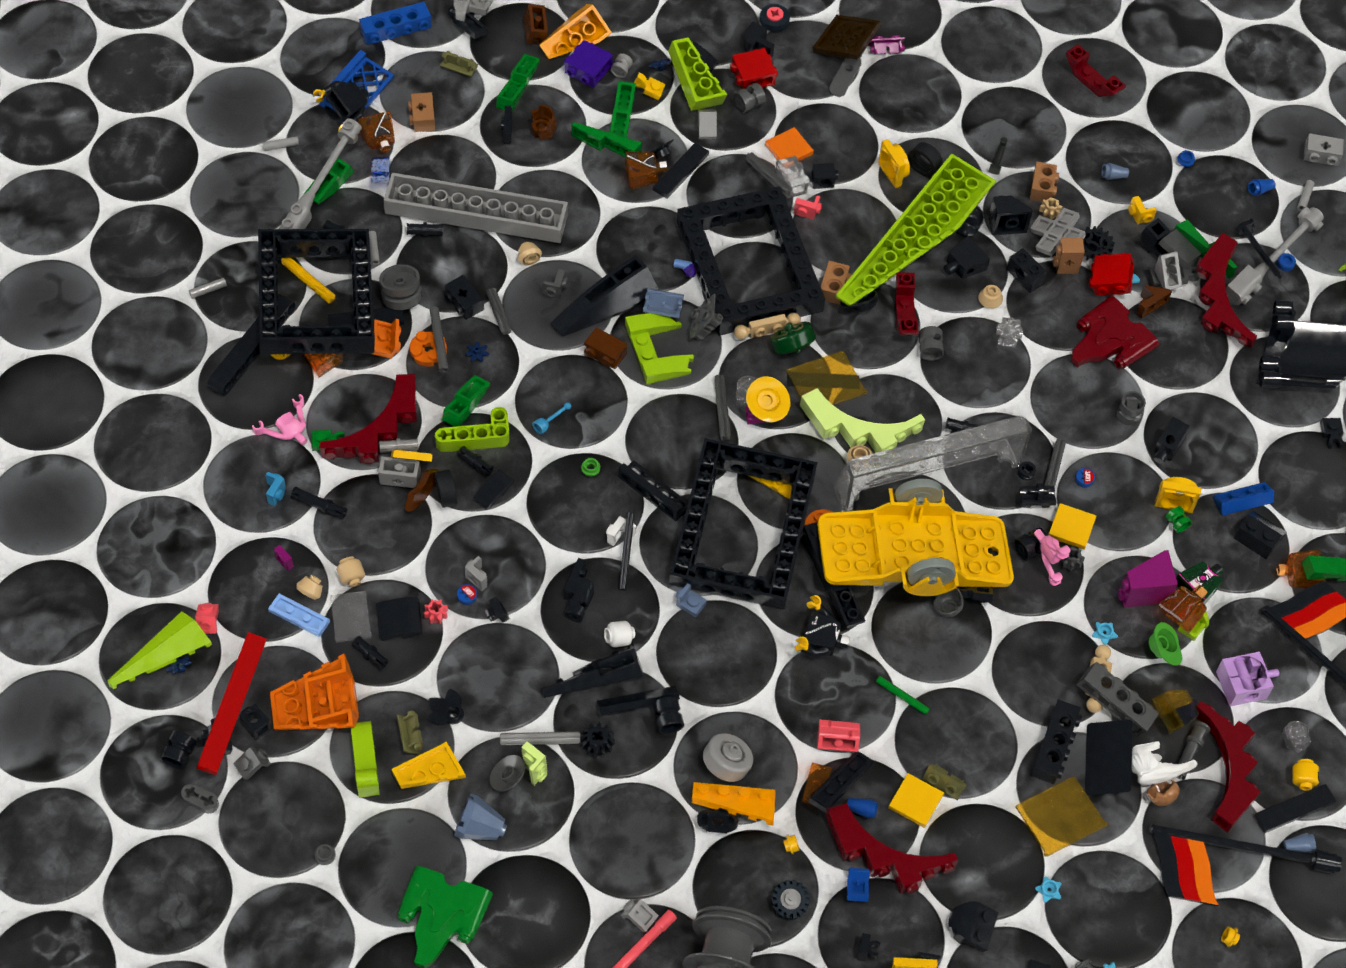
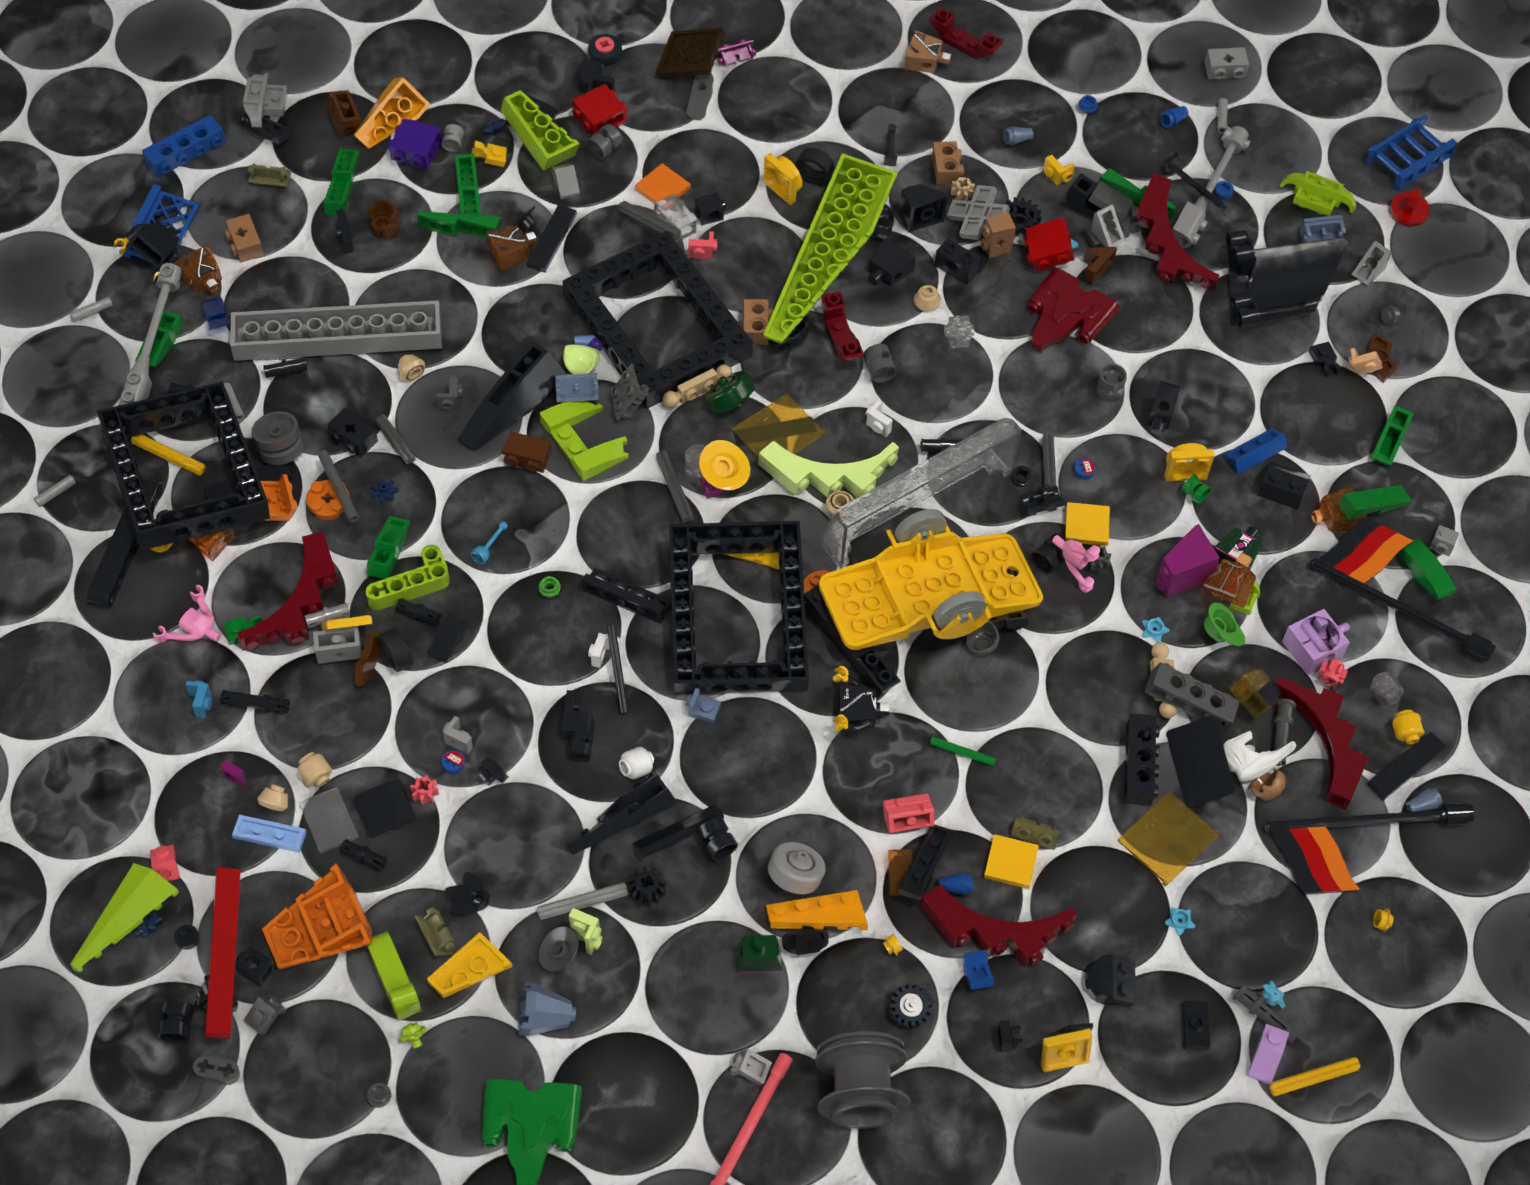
camera: 15 degrees left, 0 degrees up
none -> black tile [174,925,200,950]
none -> lime plant [399,1022,427,1048]
none -> yellowish green helmet [563,345,600,374]
none -> dark green torso [736,934,782,973]
none -> white bracket [866,400,893,437]
none -> medium nougat torso [904,31,951,73]
none -> coral gear [1318,659,1348,686]

